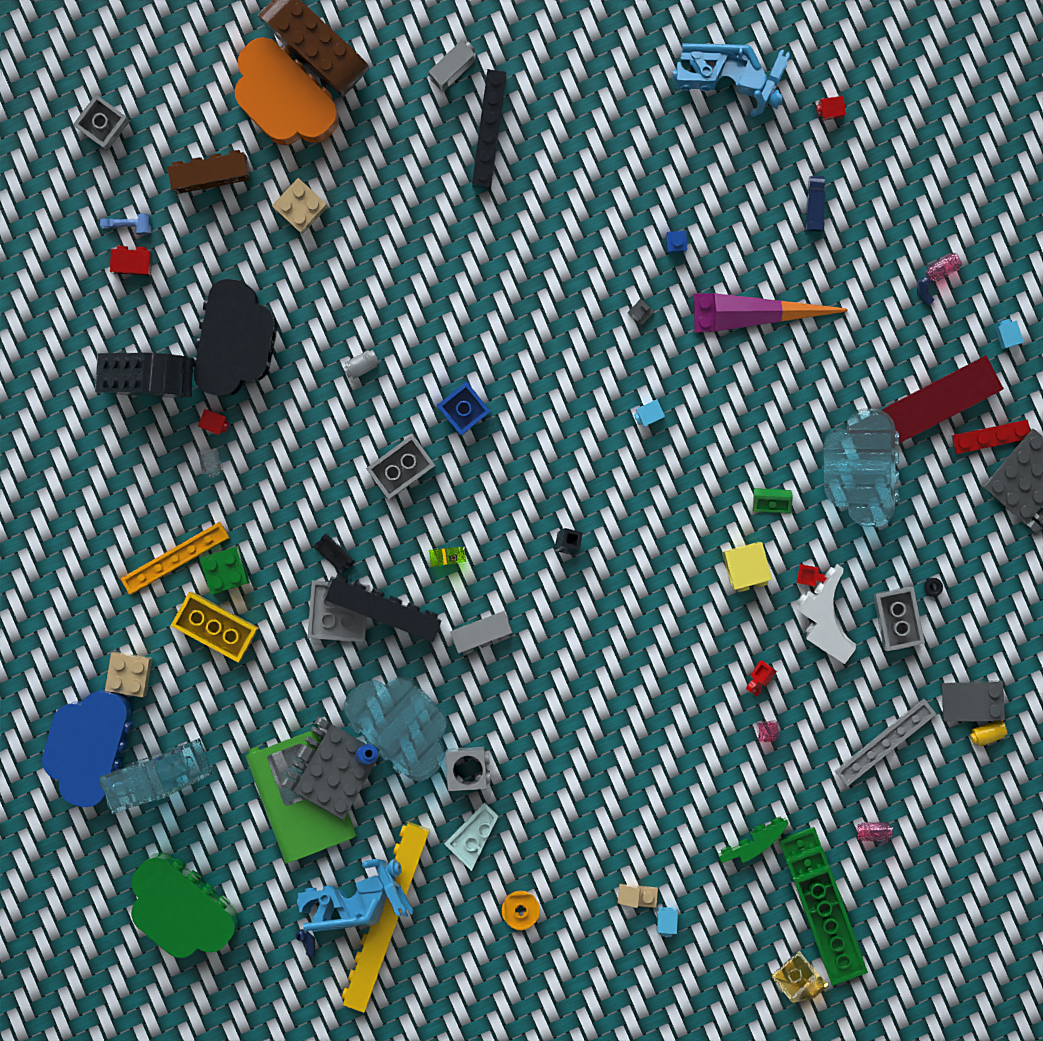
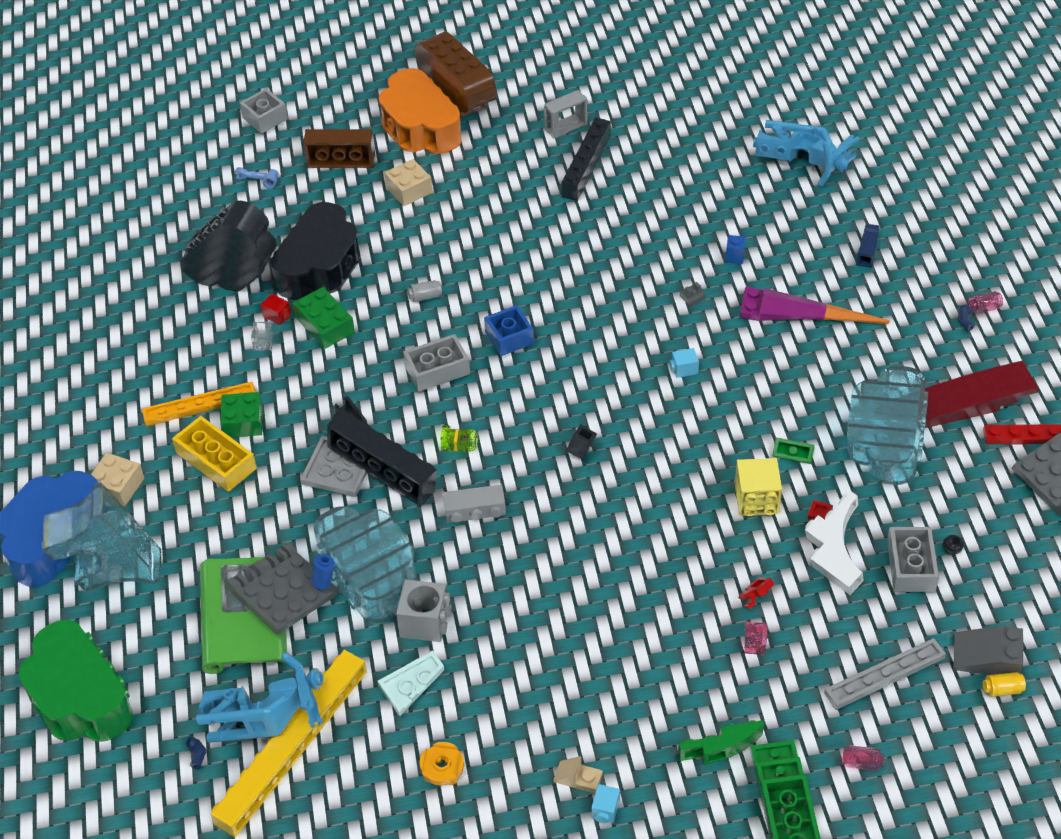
camera: 15 degrees right, 40 degrees down
red brick [110,246,152,276] -> none
red brick [816,96,846,121] -> none
medium azure brick [995,319,1024,349] -> none
none -> green brick [293,287,355,349]

